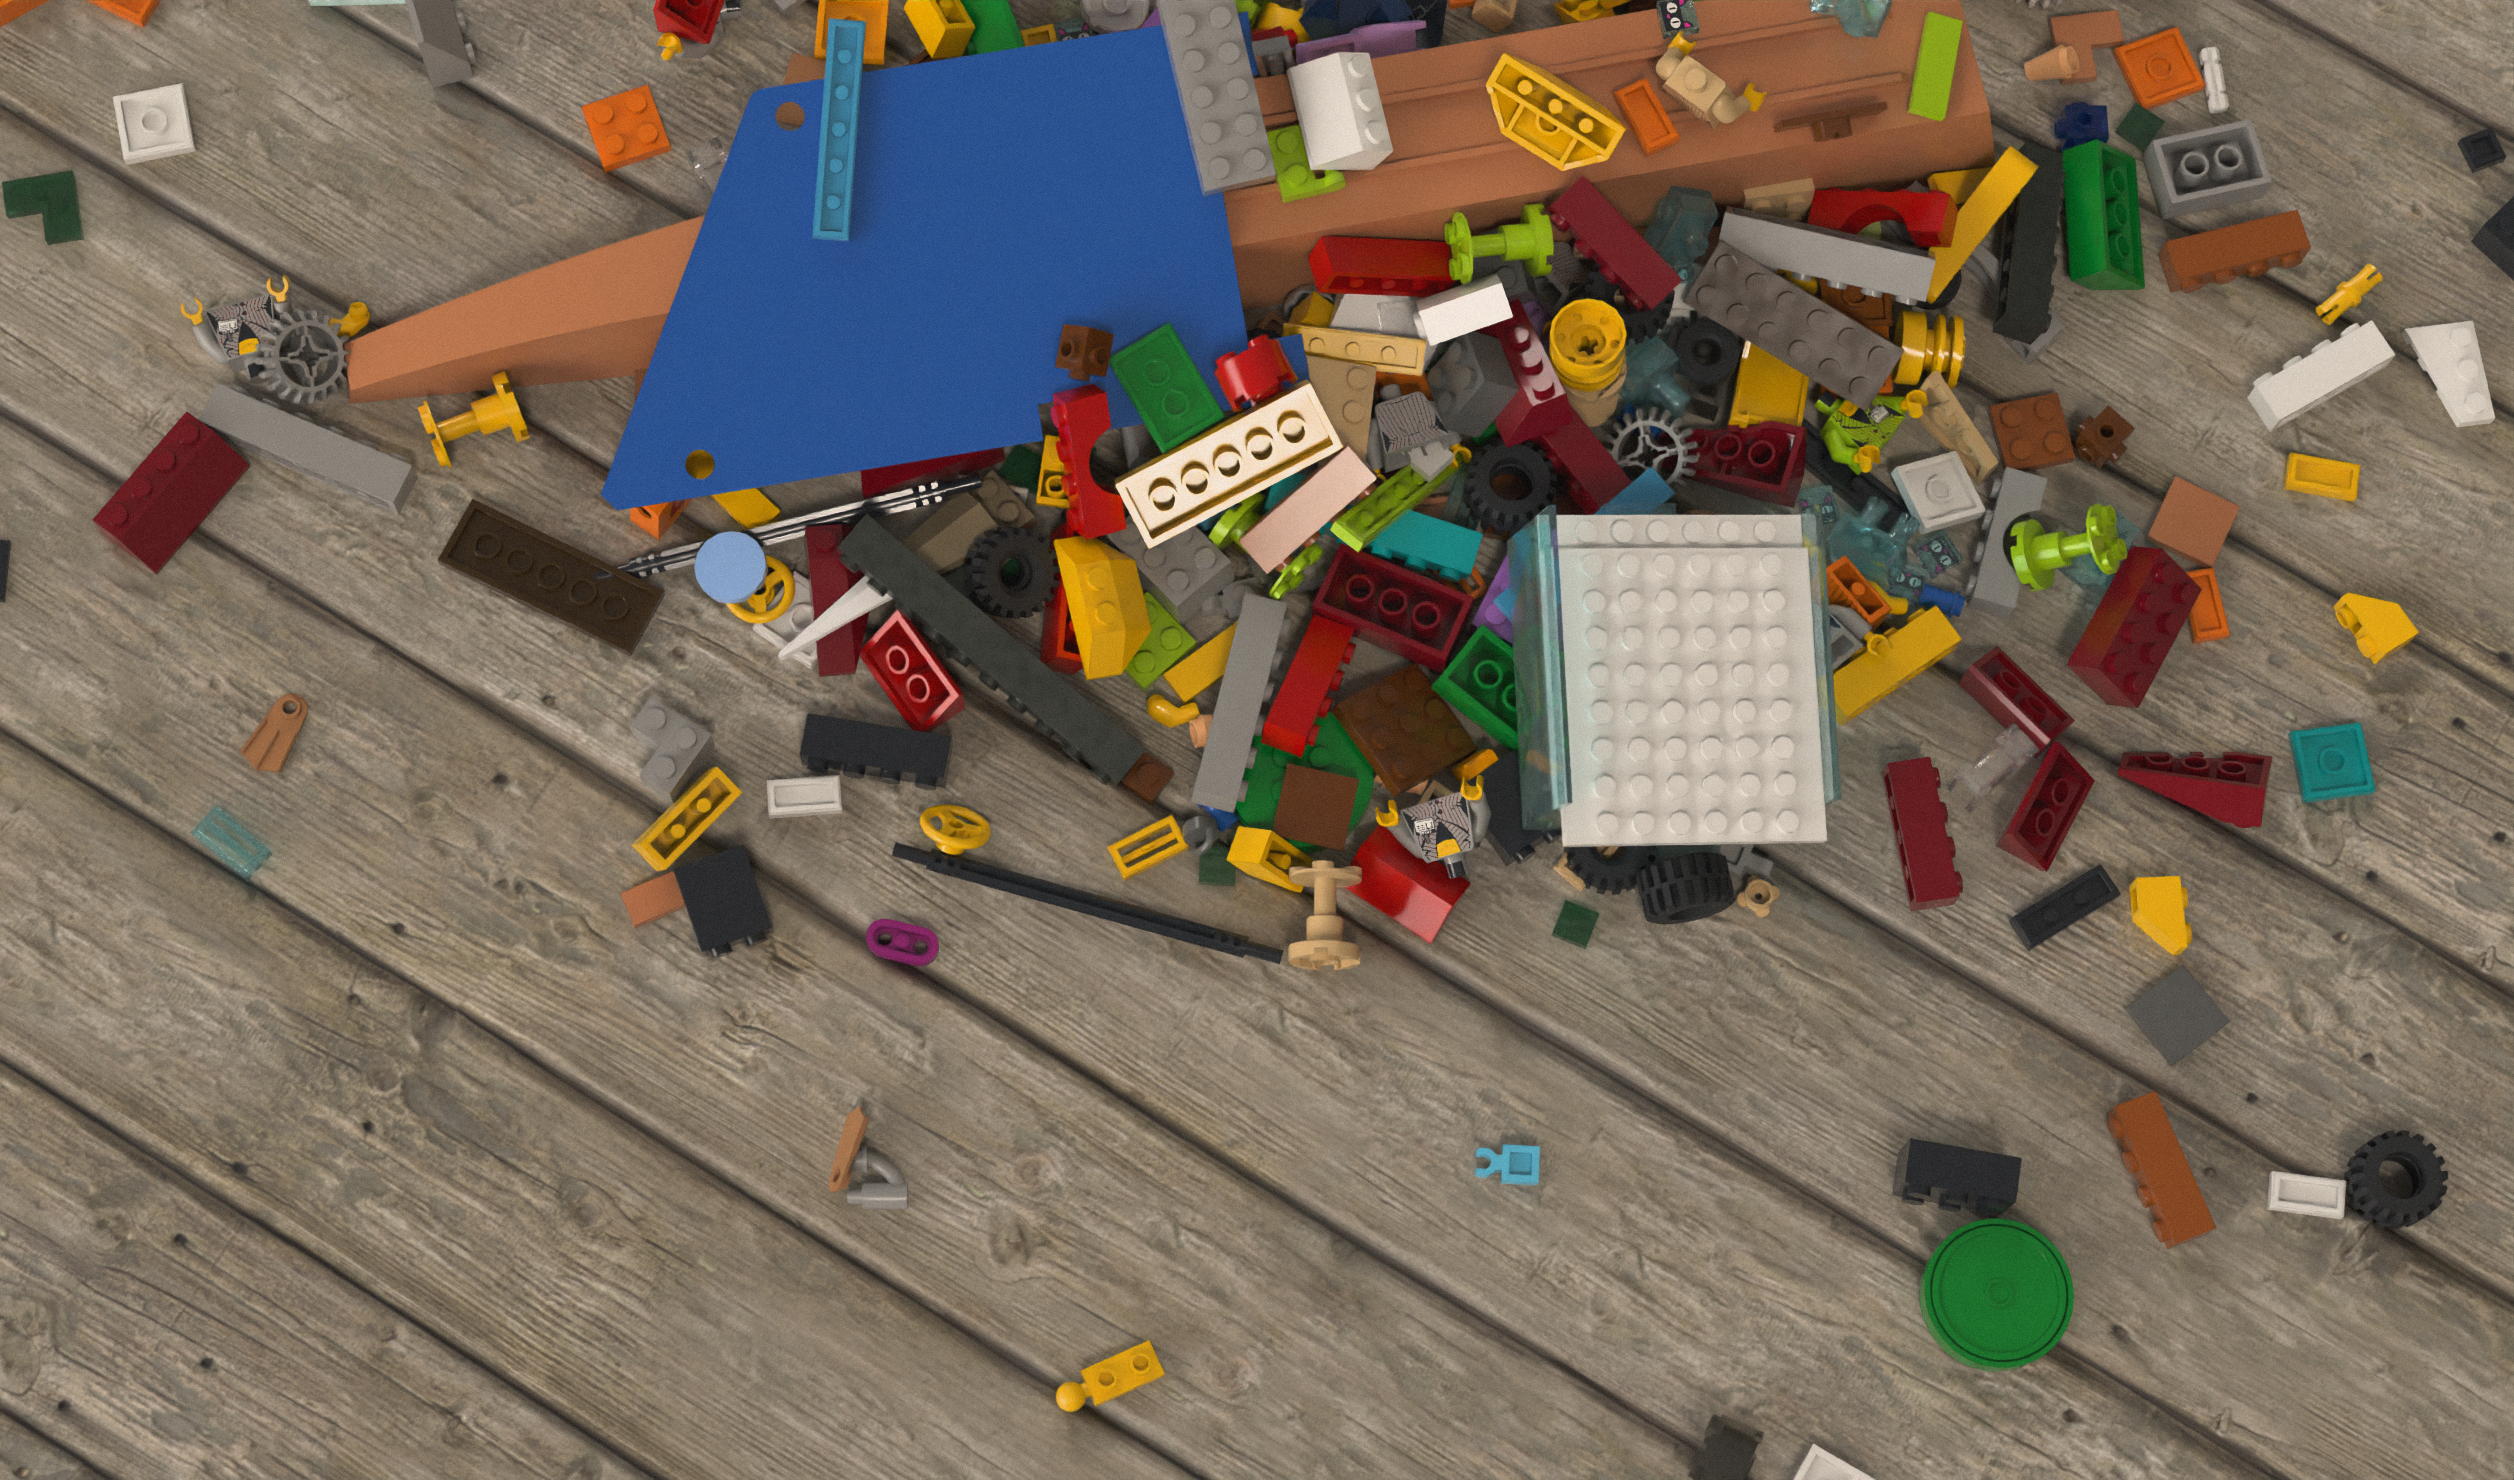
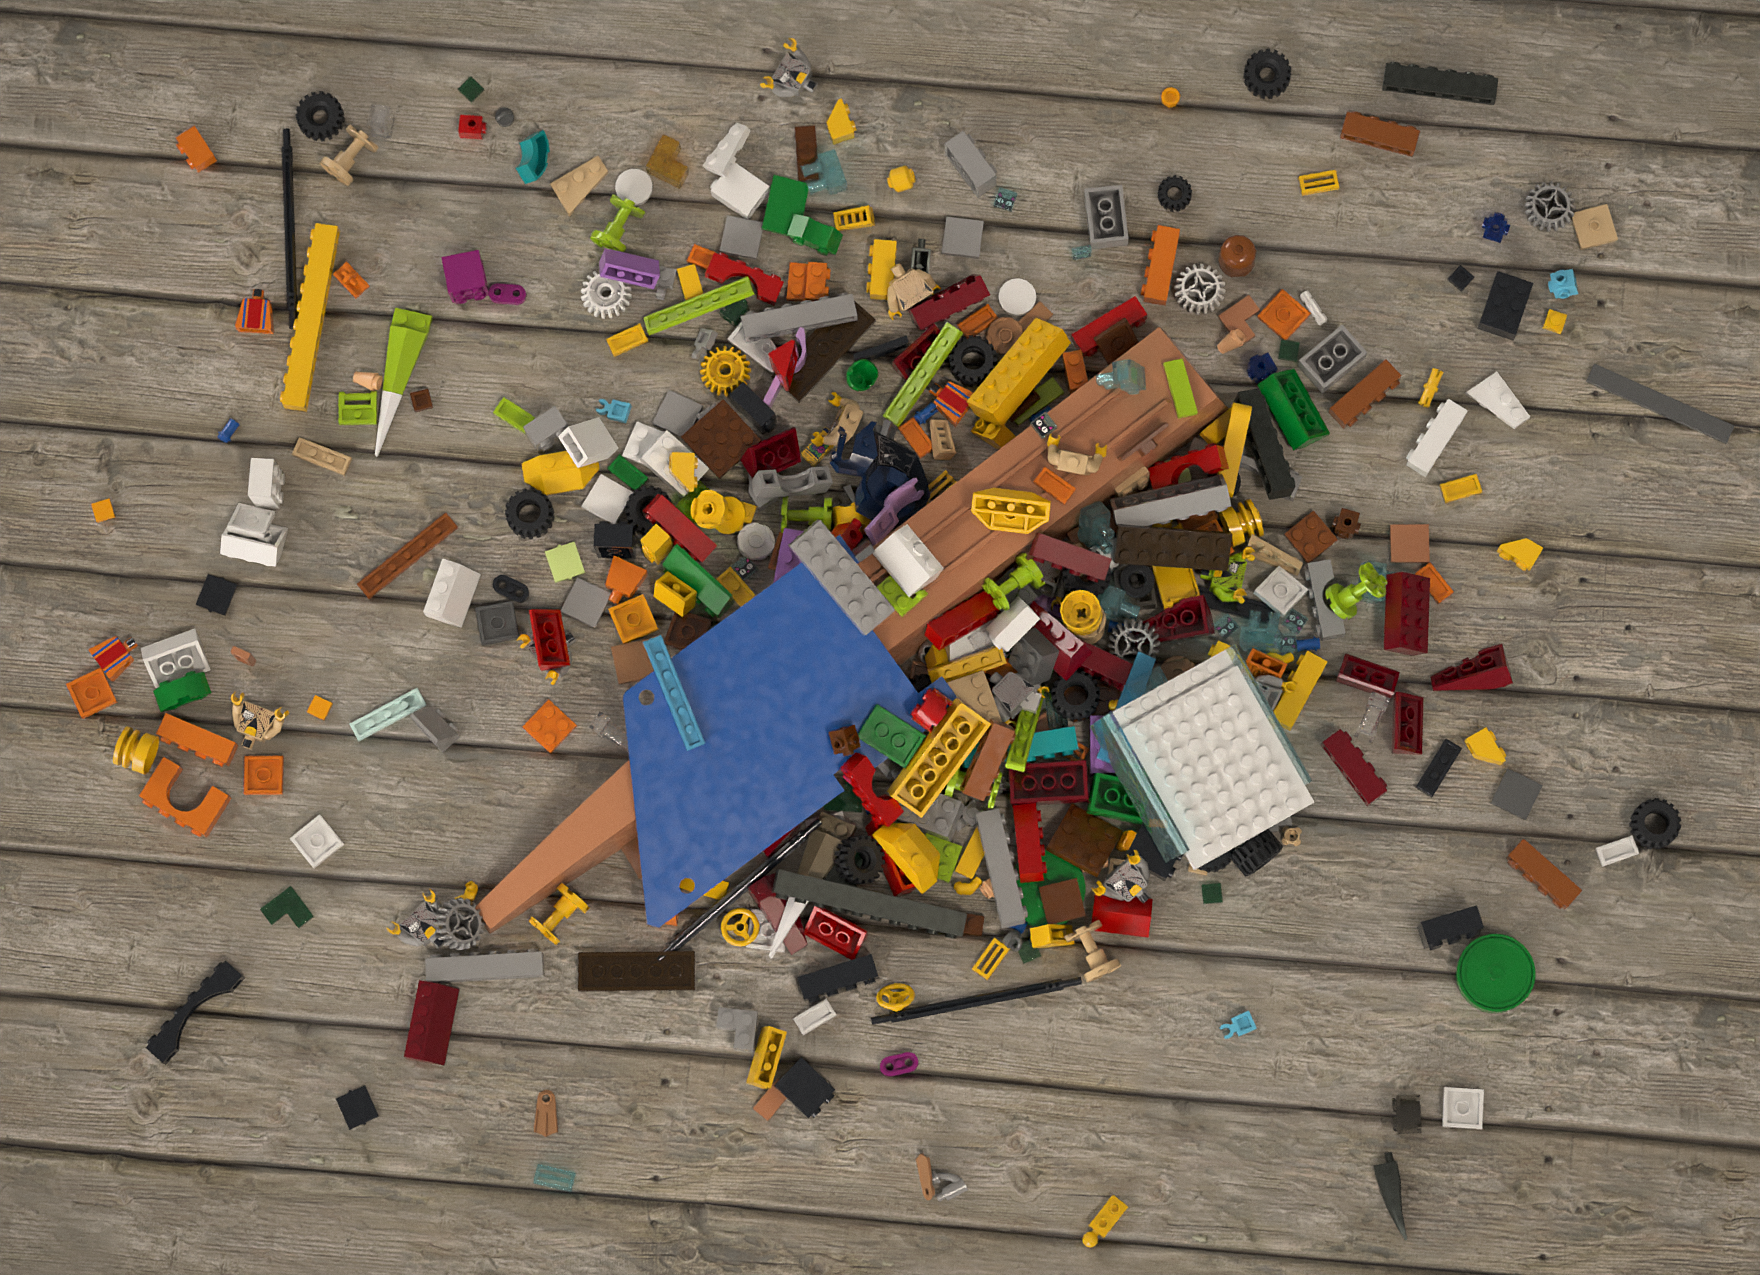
camera: 15 degrees left, 5 degrees up
light blue tile [694,531,768,604] -> none
yellow slope [1036,435,1070,509] -> none
teal tile [2288,722,2376,804] -> none

